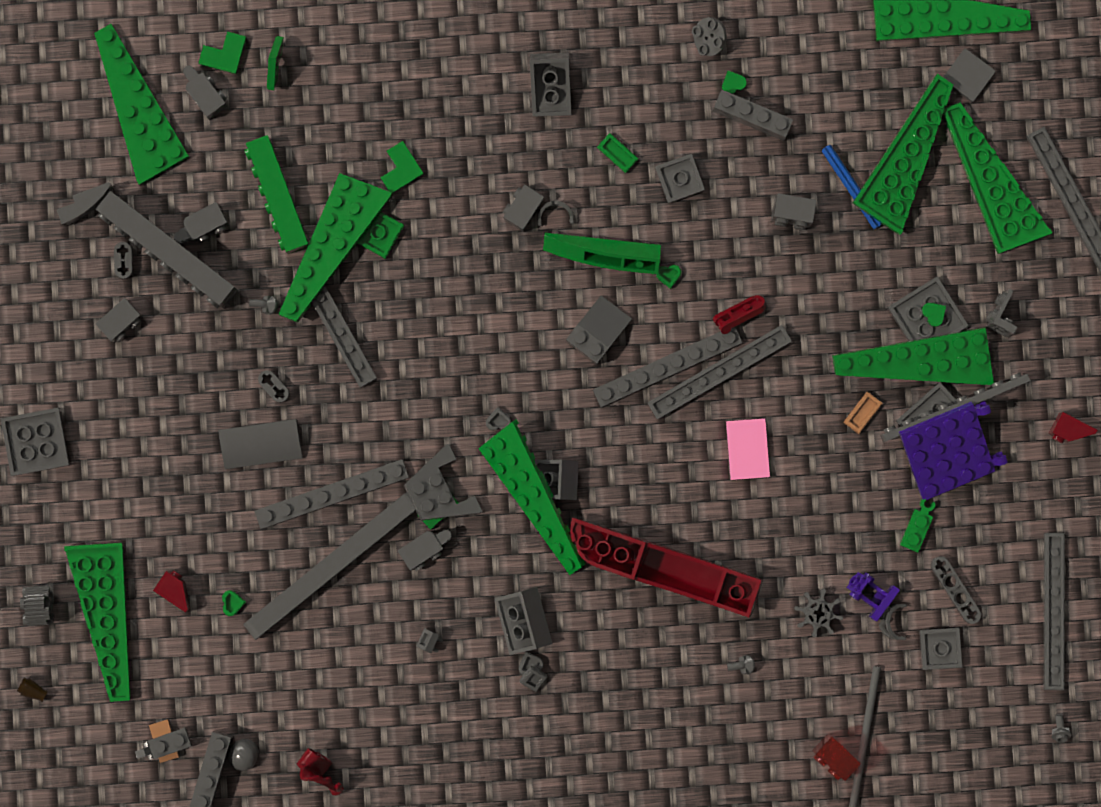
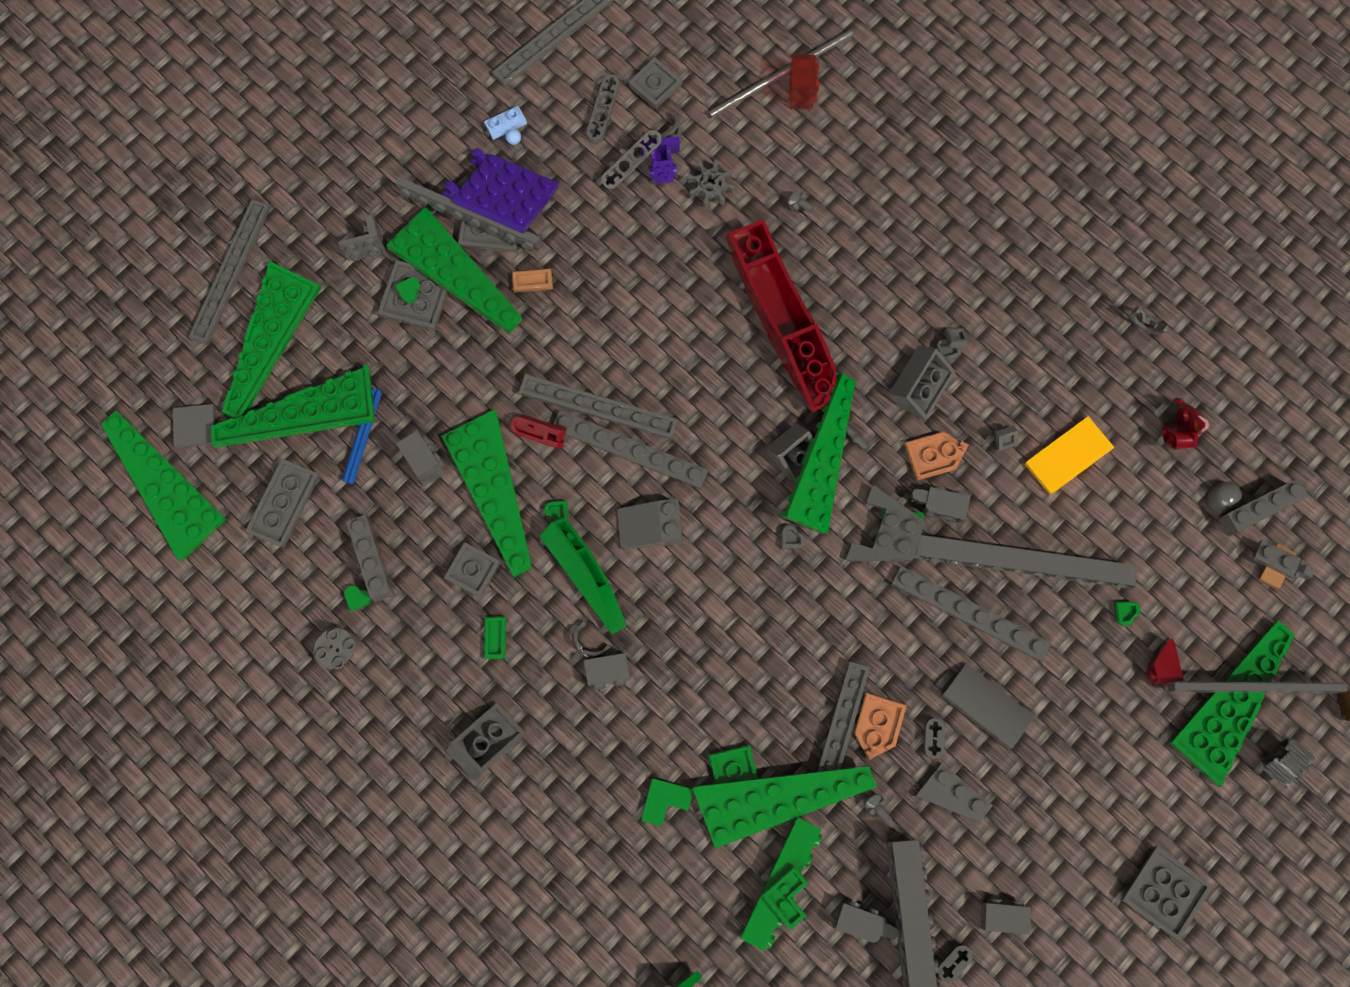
camera: 125 degrees left, 10 degrees down
bright pink tile [726,419,770,480] -> none
green plate [899,499,935,553] -> none
dark red slope [1048,412,1098,444] -> none
none -> dark grey plate [245,459,320,548]
none -> green wing [442,409,532,578]
none -> light blue plate [484,106,527,145]
none -> dark grey beam [602,130,662,189]
none -> green tile [761,866,809,930]
none -> dark grey helmet [846,426,868,450]
none -> nougat tile [854,693,907,760]
none -> nougat tile [904,432,969,481]
none -> dark grey wing [915,763,993,822]
none -> yellow tile [1025,416,1114,495]
none -> dark grey tile [1168,682,1348,693]

